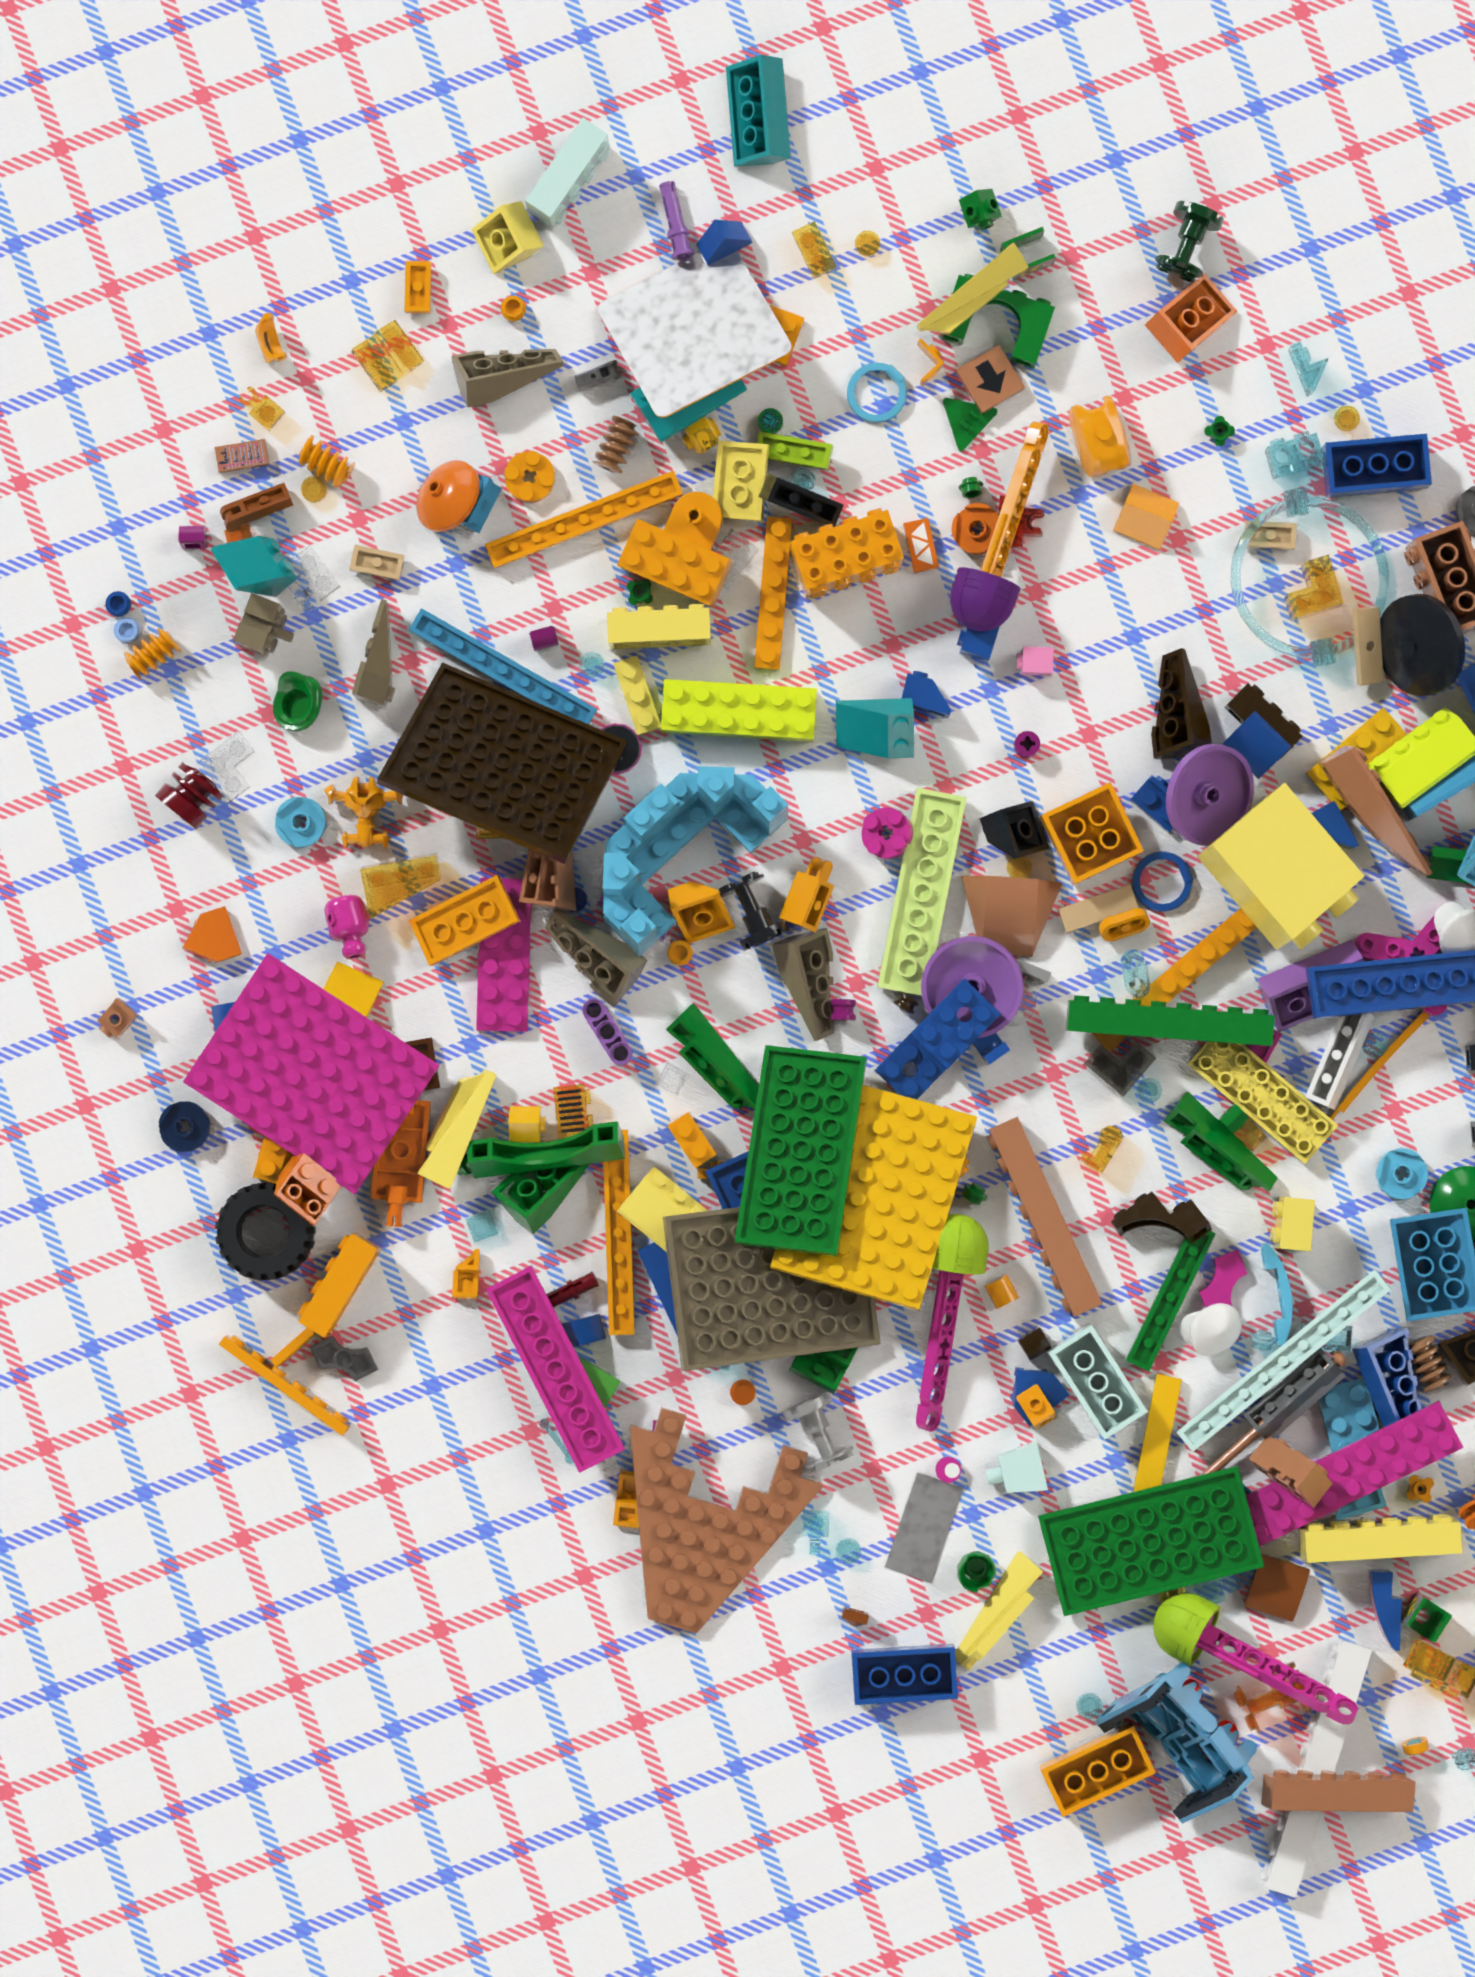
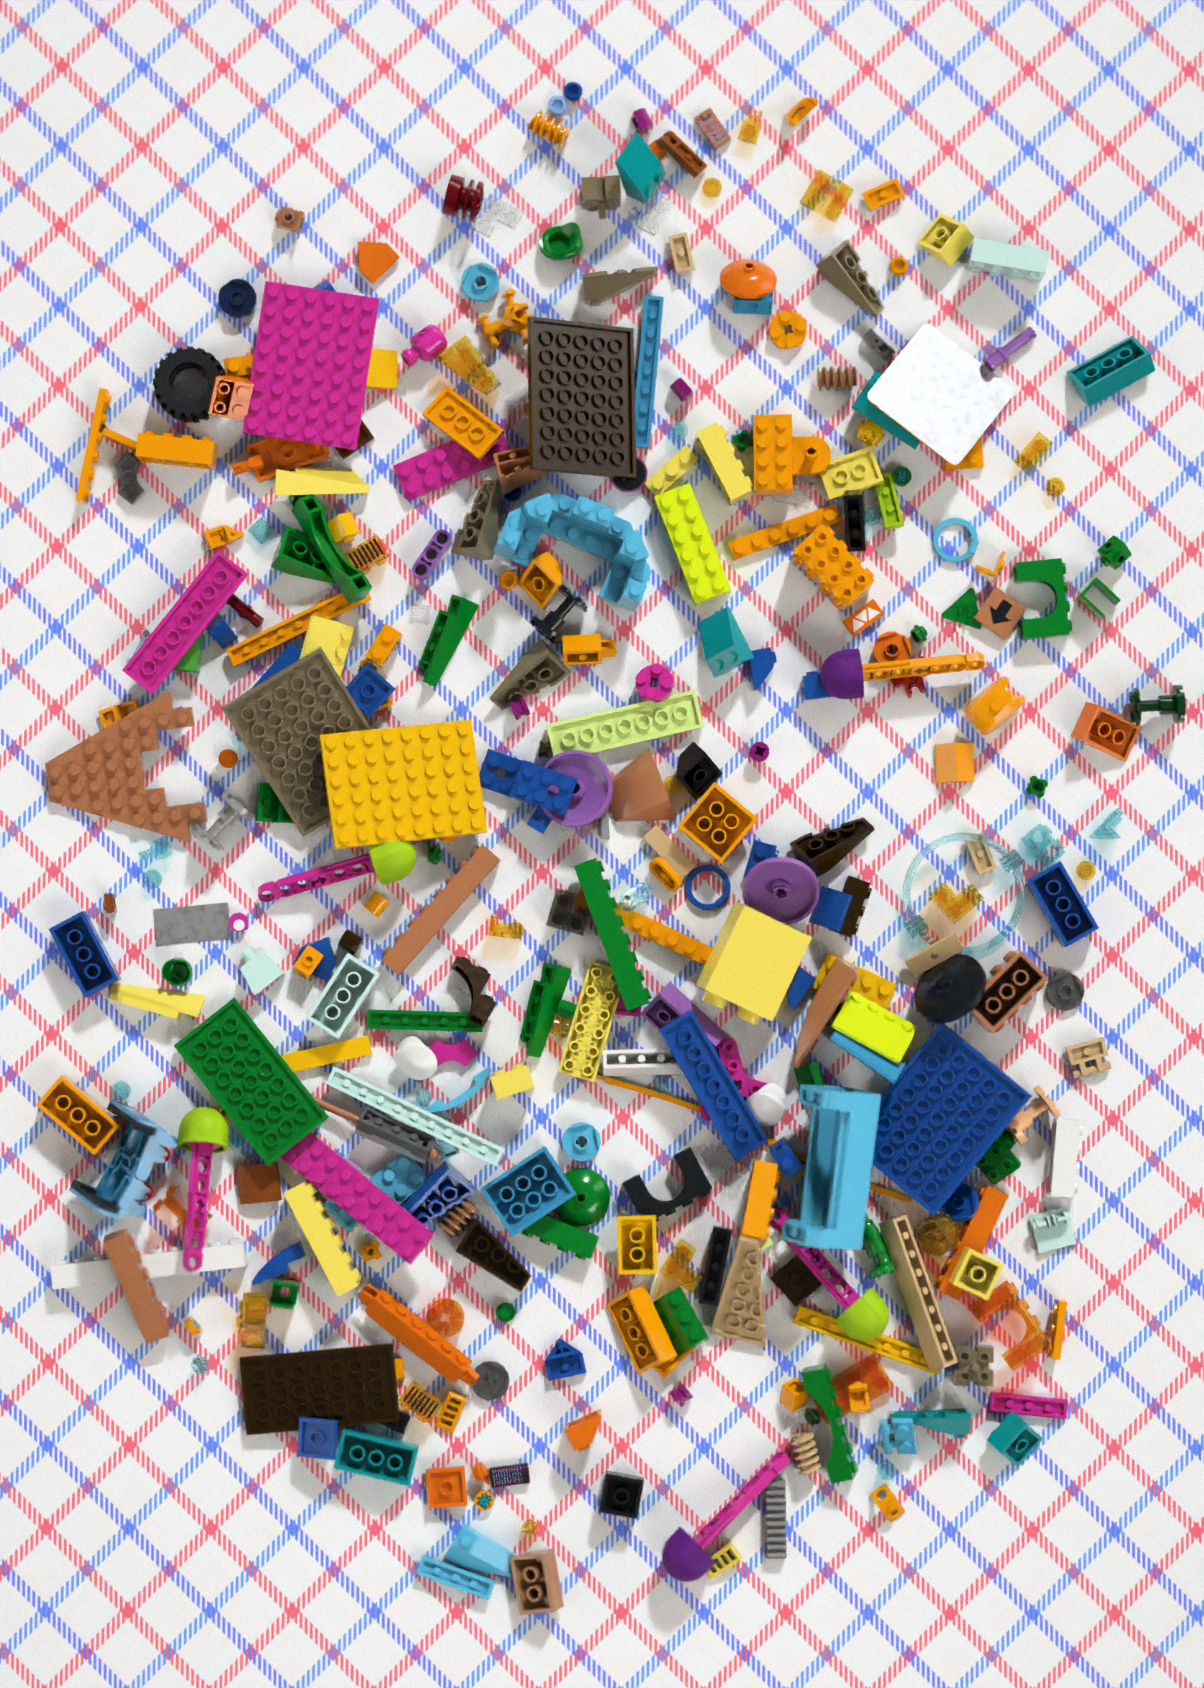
camera: 60 degrees right, 0 degrees up
light orange piece [299,435,355,488] -> none
light orange plate [485,470,683,569] -> none
blue slope [696,219,753,265] -> none
green plate [735,1045,867,1257] -> none
light yellow wedge [917,242,1029,334] -> none
bright pink brick [1016,647,1054,676] -> none
clear light blue plate [1137,1078,1162,1103] -> none
nougat wedge [1249,1435,1333,1508] -> none

